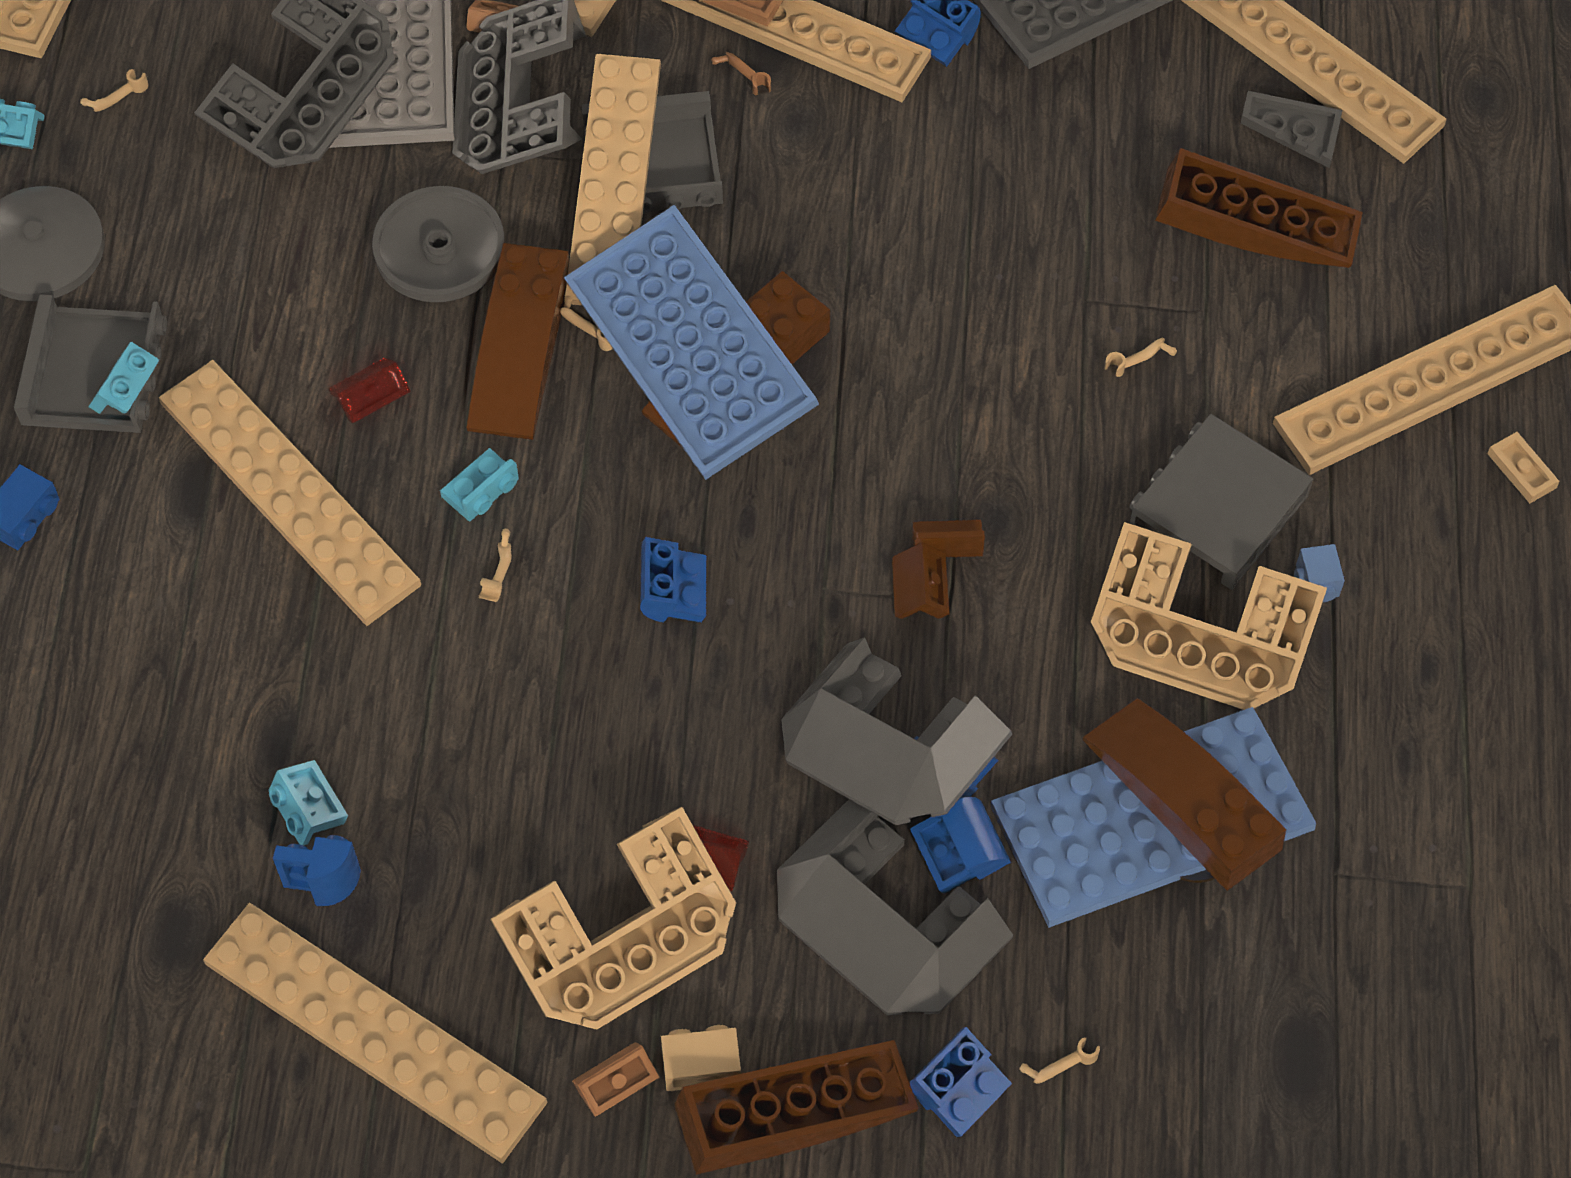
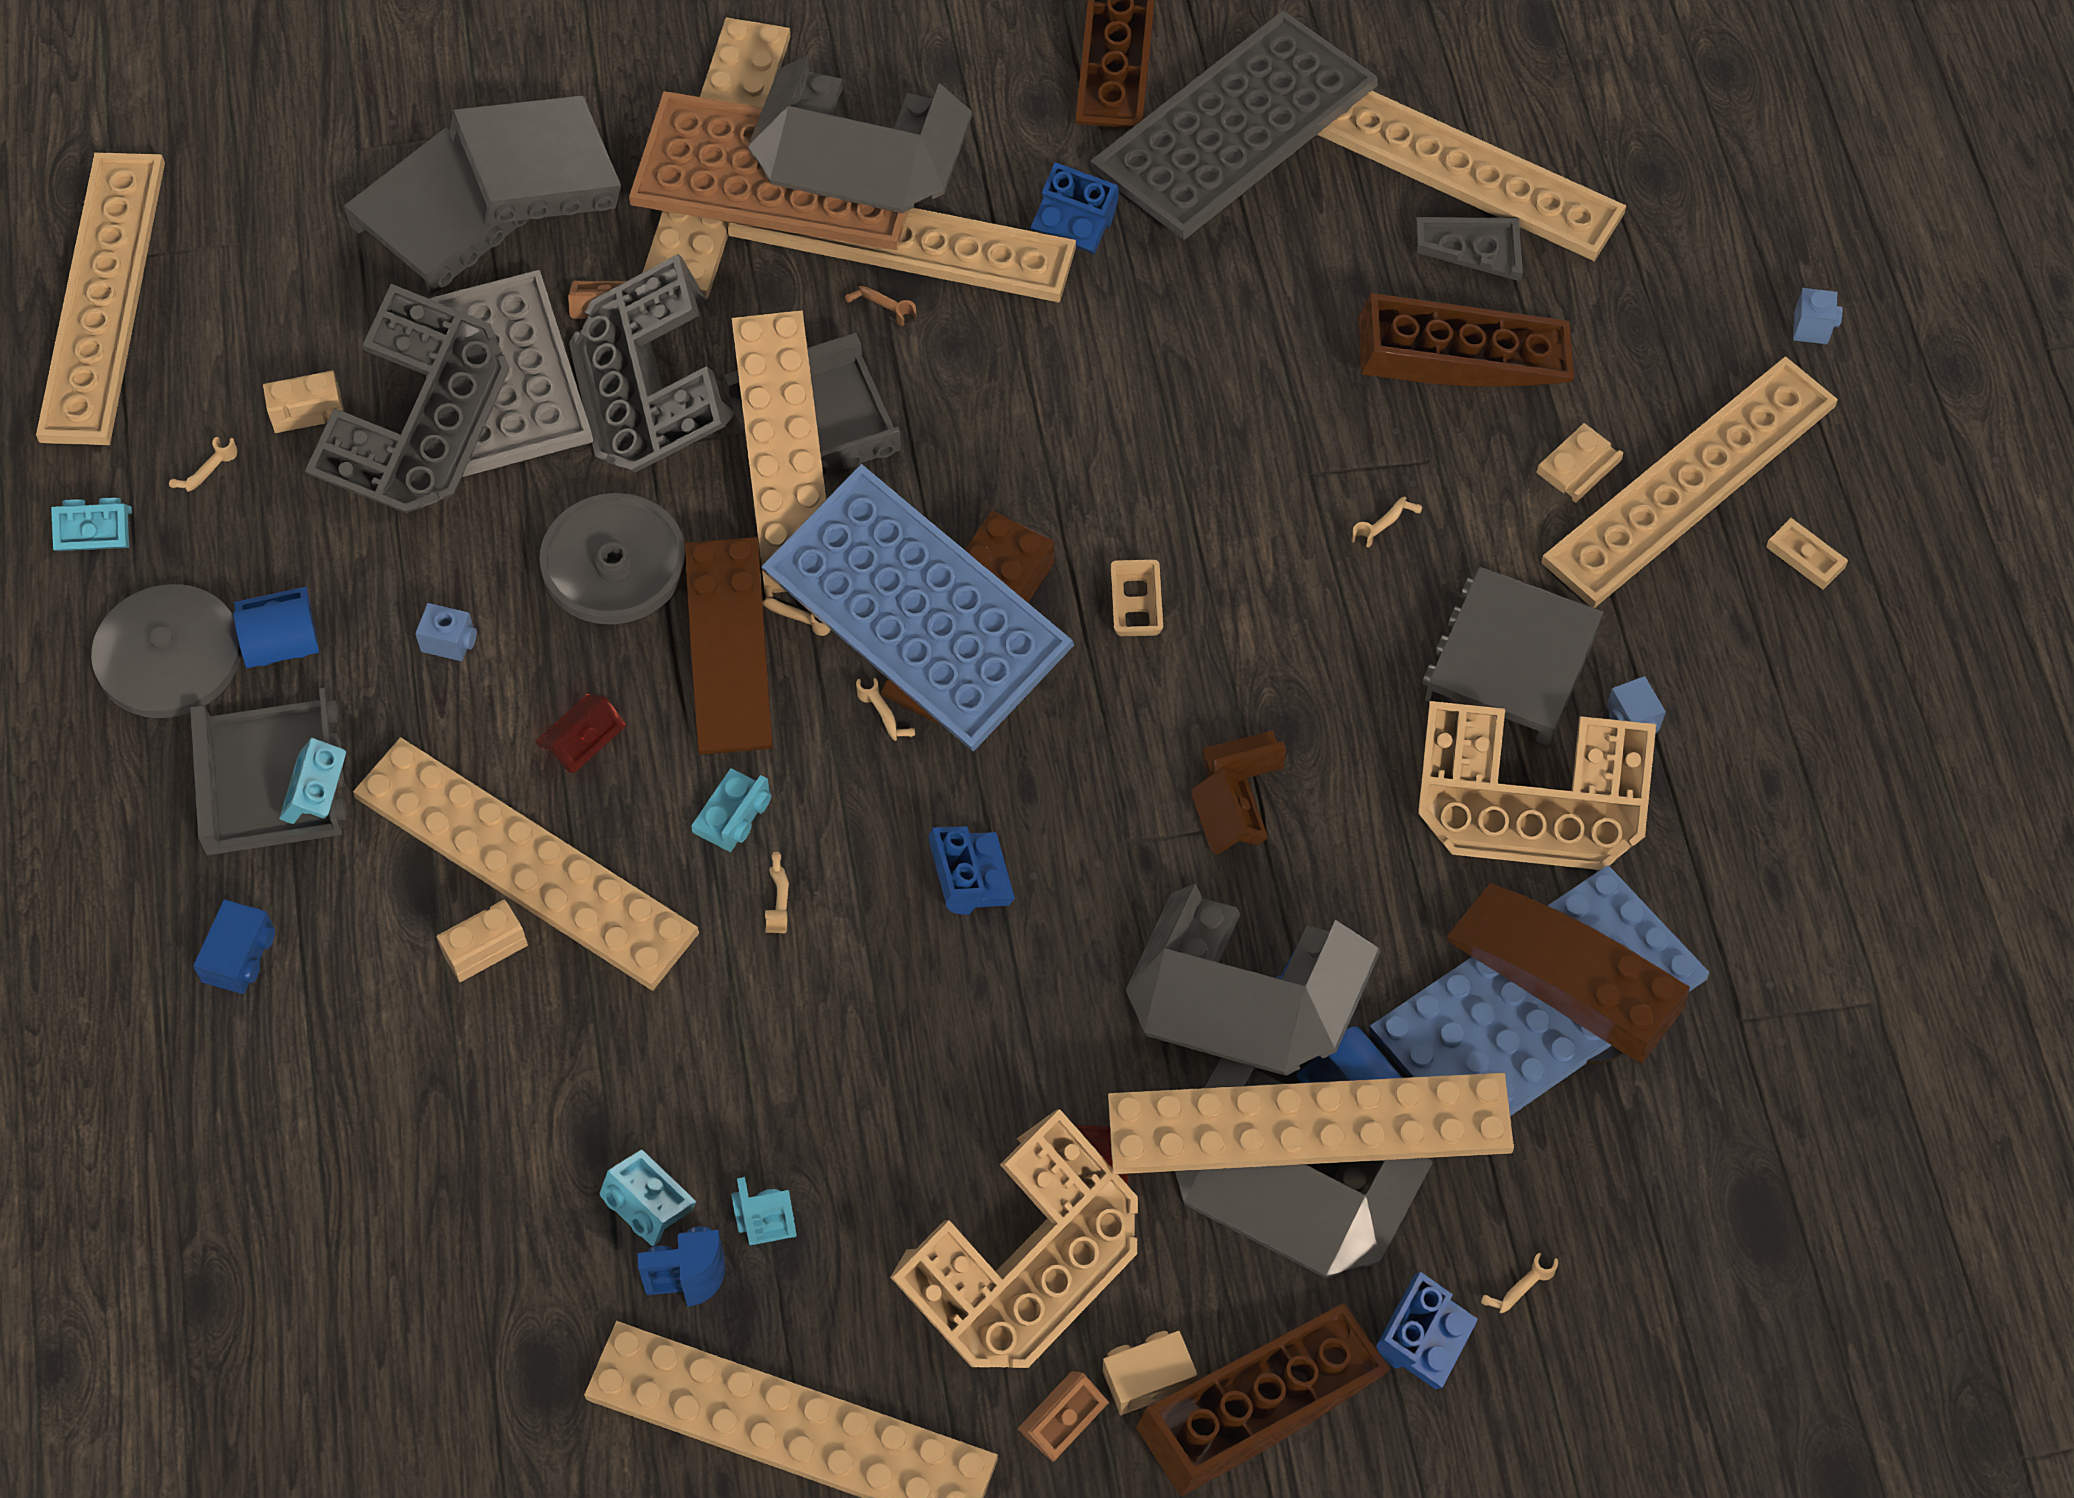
camera: 15 degrees left, 0 degrees up
none -> blue brick [233,586,319,668]
none -> tan brick [263,370,344,433]
none -> medium blue brick [415,603,477,661]
none -> tan brick [436,899,528,982]
none -> medium azure bracket [731,1177,797,1245]
none -> tan piece [856,678,915,741]
none -> tan plate [1108,1073,1514,1174]
none -> tan piece [1111,560,1163,637]
none -> tan plate [1537,423,1623,503]

